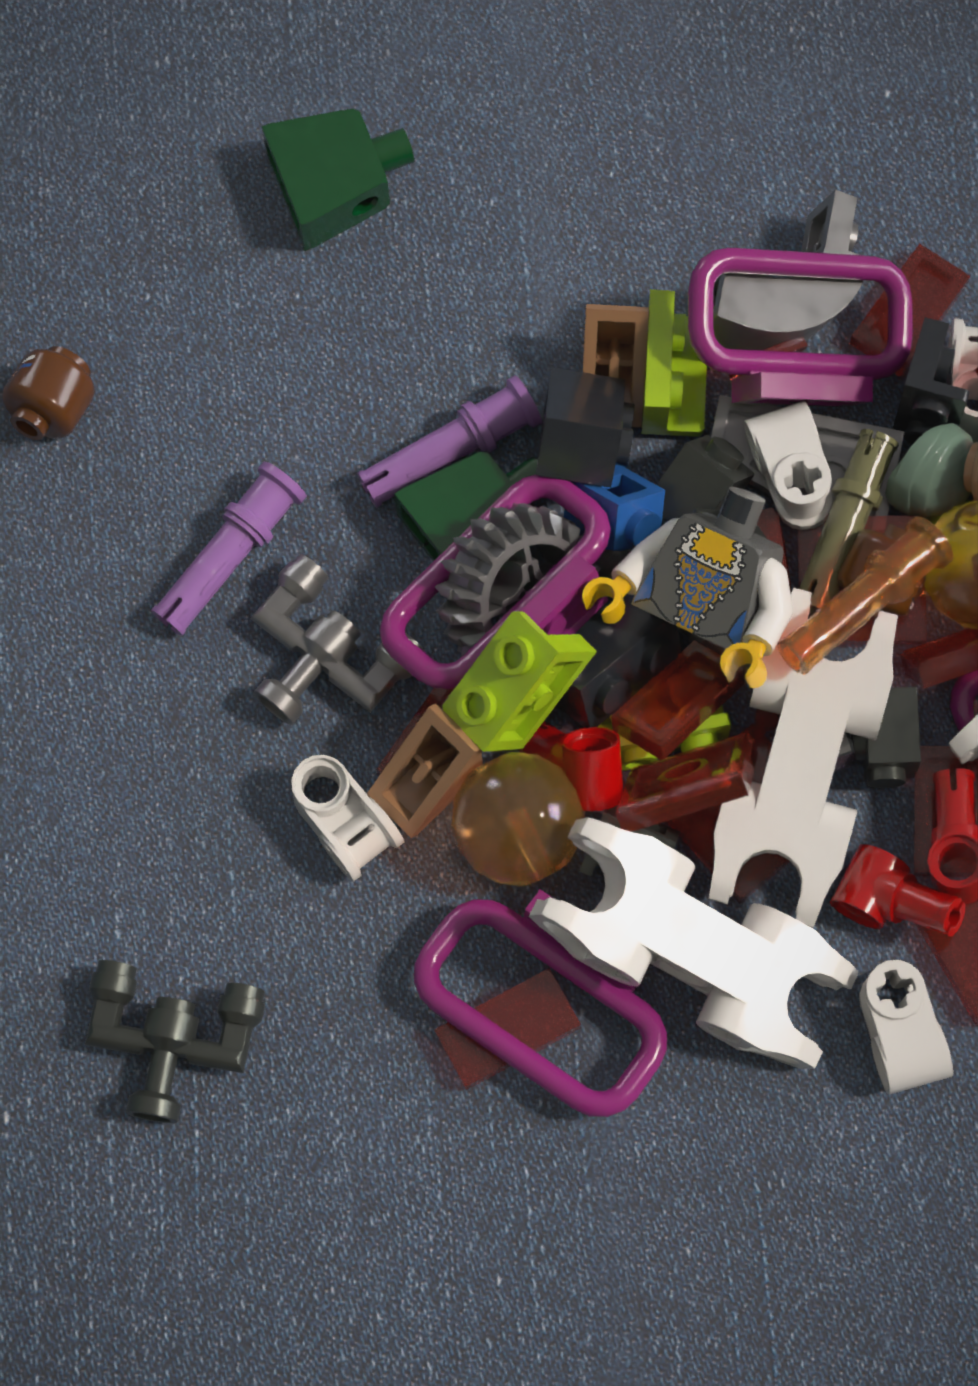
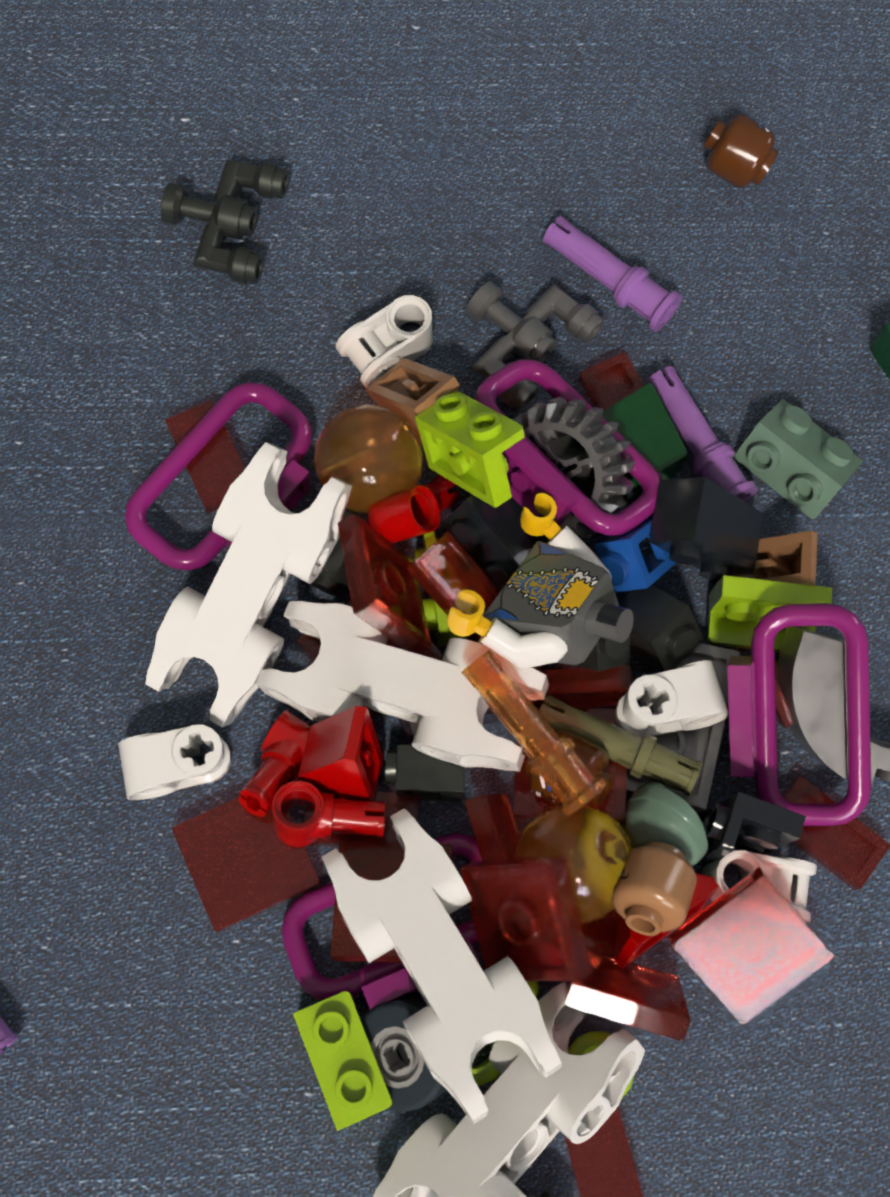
camera: 85 degrees right, 0 degrees up
none -> red slope [298,706,384,801]
none -> clear red tile [579,352,645,411]
none -> sand green bracket [734,399,864,519]

